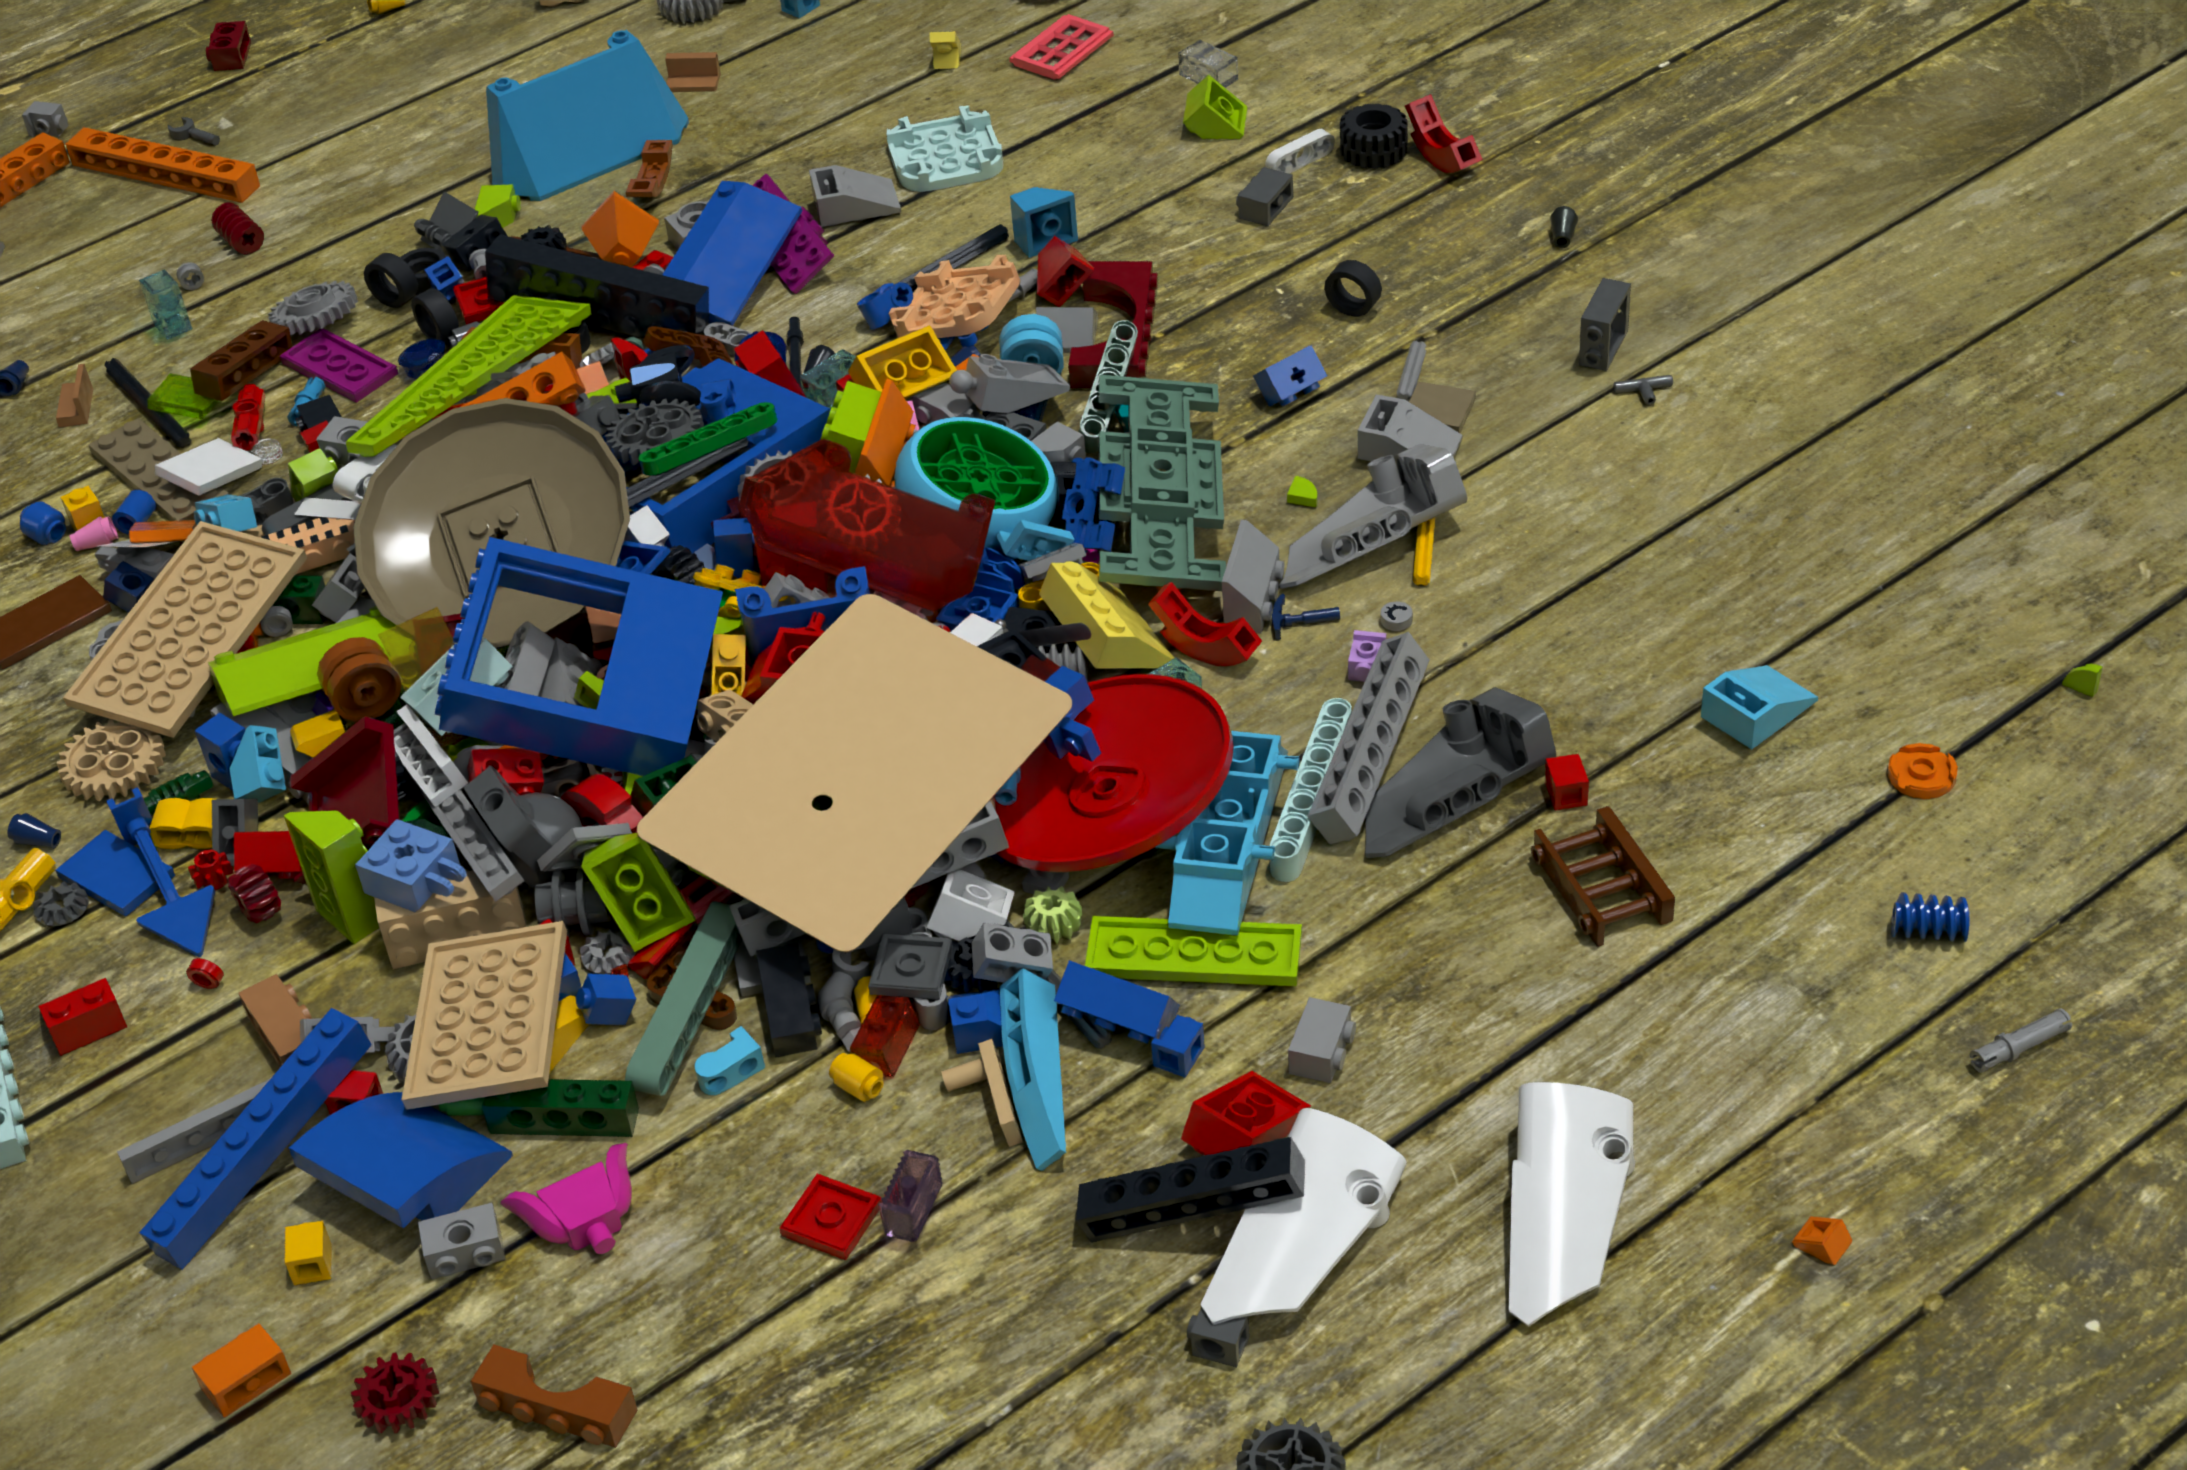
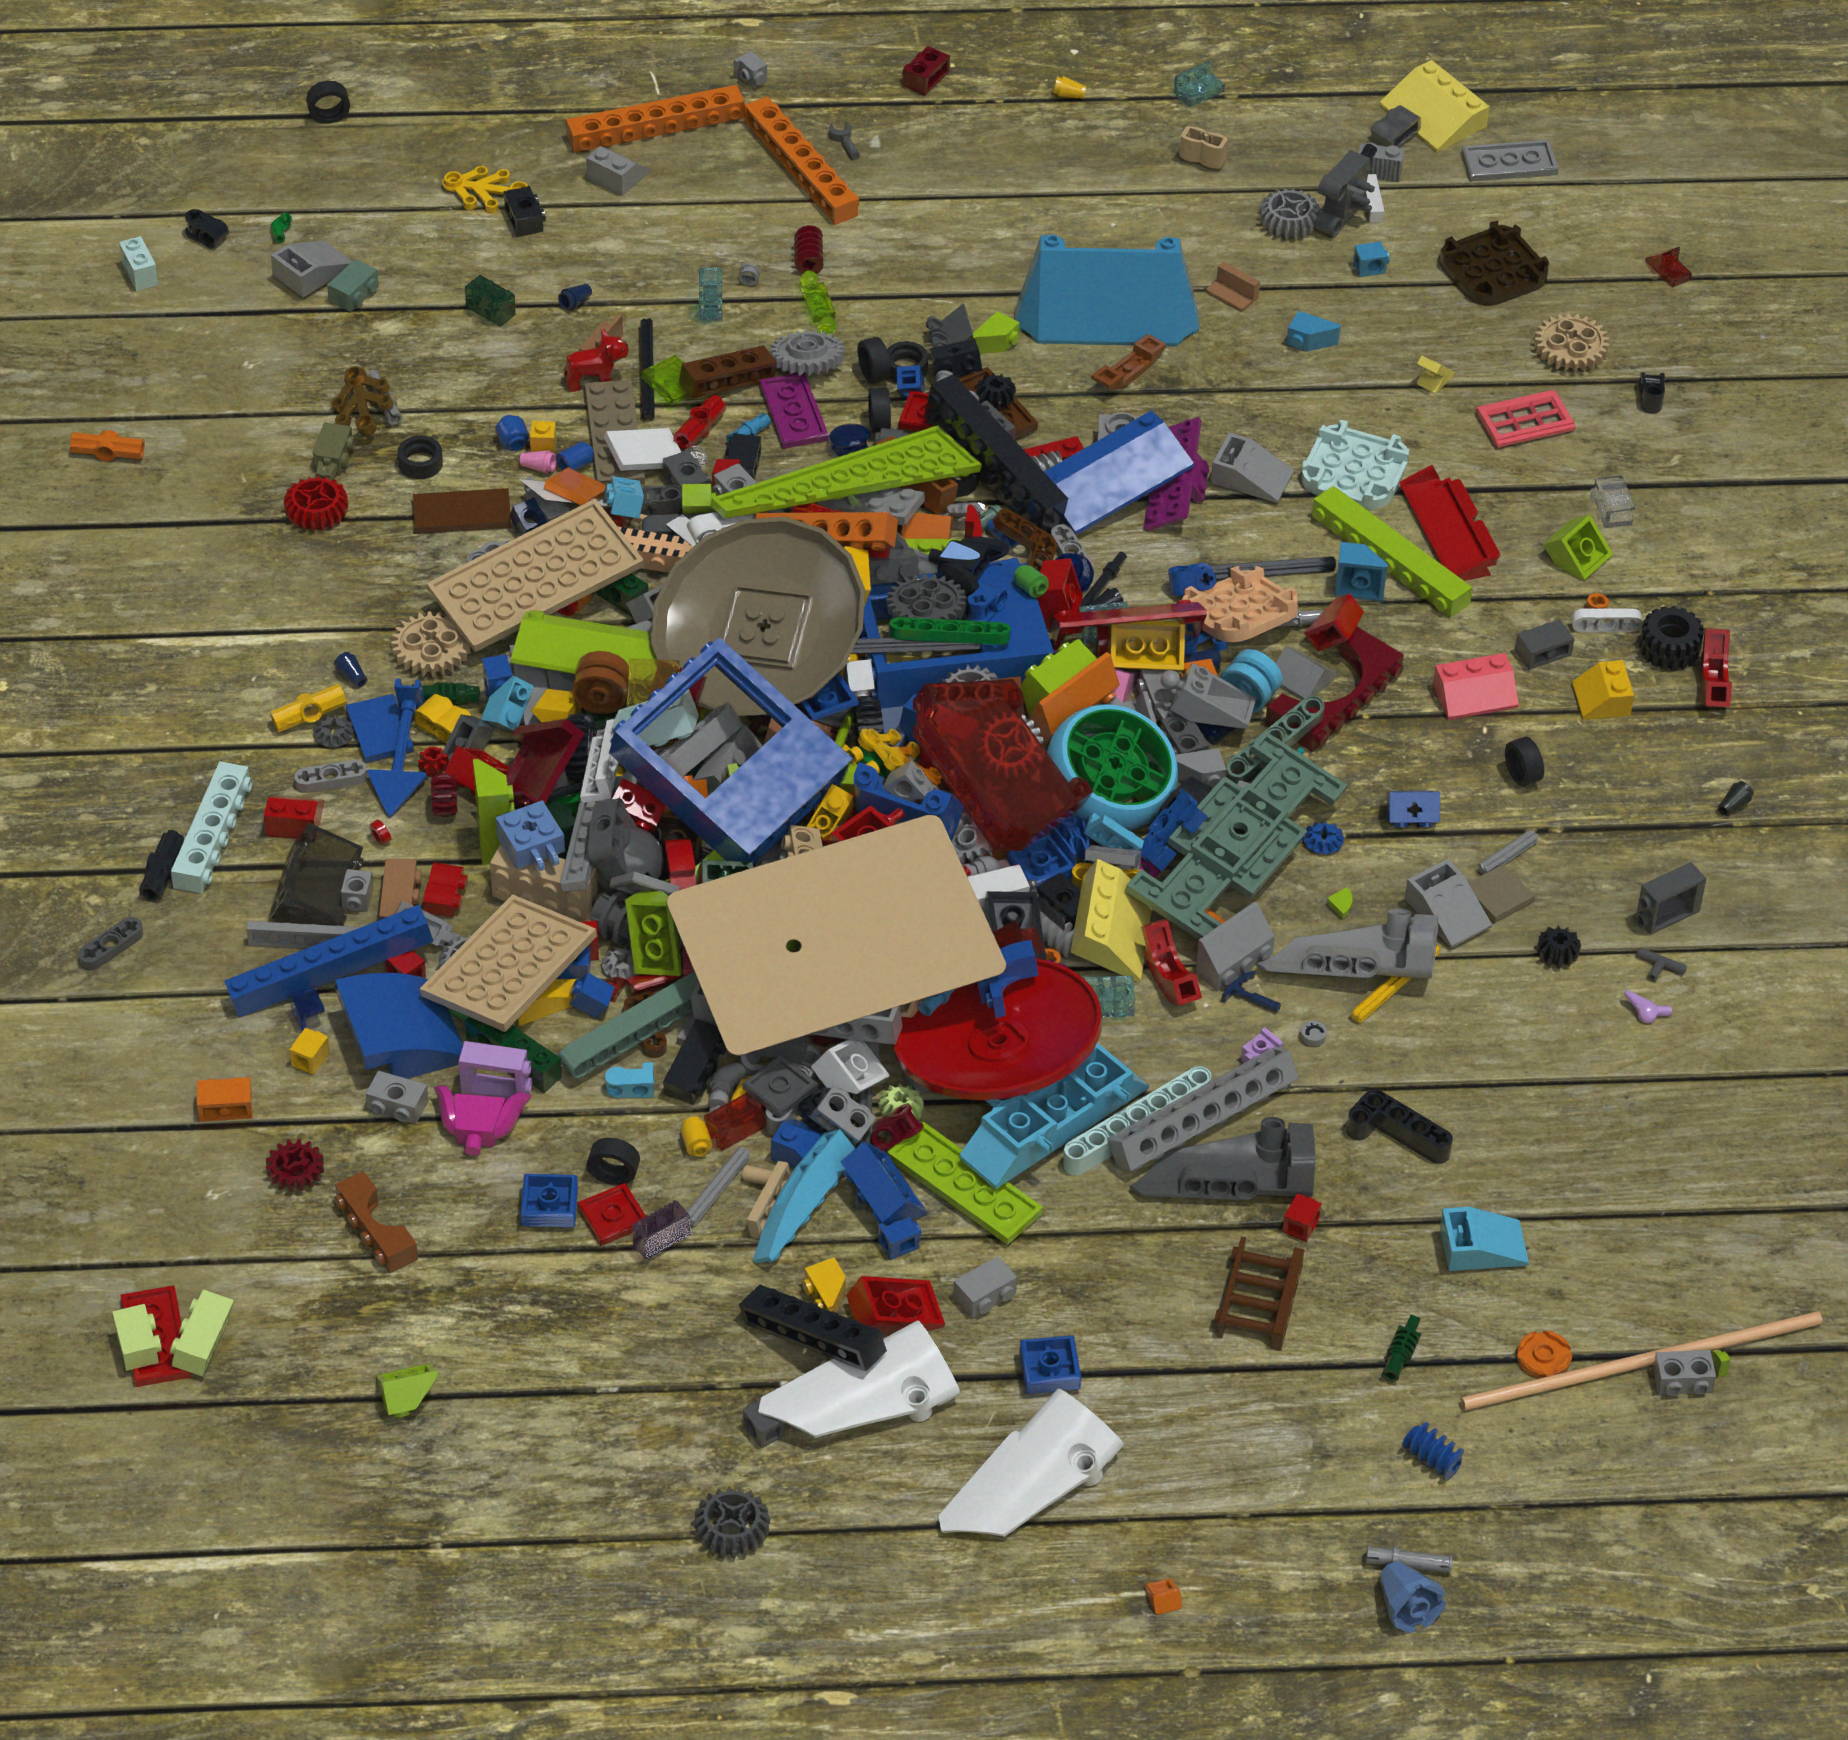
camera: 30 degrees right, 5 degrees up
light grey tile [260,606,293,637] -> none
orange slope [581,191,659,267] -> none
none -> clear smoke windscreen [268,822,364,926]
none -> clear blue panel [290,987,325,1032]
none -> light grey beam [294,760,367,793]
none -> light grey brick [341,869,374,912]
none -> red brick [423,862,468,917]
none -> lavender window [459,1041,532,1101]
none -> blue brick [521,1174,578,1228]
none -> black bar [546,781,583,802]
none -> red animal [563,329,629,392]
none -> black tyre [586,1138,640,1185]
none -> dark grey brick [663,450,711,489]
none -> light grey axle [683,1146,750,1227]
none -> clear neon green plate [800,271,837,334]
none -> yellow slope [802,1257,846,1313]
none -> dark red piece [872,1103,924,1150]
none -> bright green brick [1014,565,1049,598]
none -> blue brick [1019,1335,1081,1394]
none -> red slope [1050,600,1207,650]
none -> dark azure slope [1286,311,1341,352]
none -> blue gear [1304,820,1344,854]
none -> lime brick [1312,485,1473,618]
none -> black beam [1346,1089,1453,1164]
none -> medium blue cone [1380,1561,1445,1633]
none -> dark green hinge [1382,1314,1421,1382]
none -> red slope [1399,464,1500,581]
none -> coral slope [1433,653,1519,720]
none -> light nougat piece [1461,1311,1822,1411]
none -> black gear [1537,925,1581,969]
none -> yellow slope [1572,660,1634,720]
none -> orange bush [1586,593,1609,609]
none -> lavender animal [1625,990,1672,1024]
none -> light grey brick [1653,1350,1716,1396]

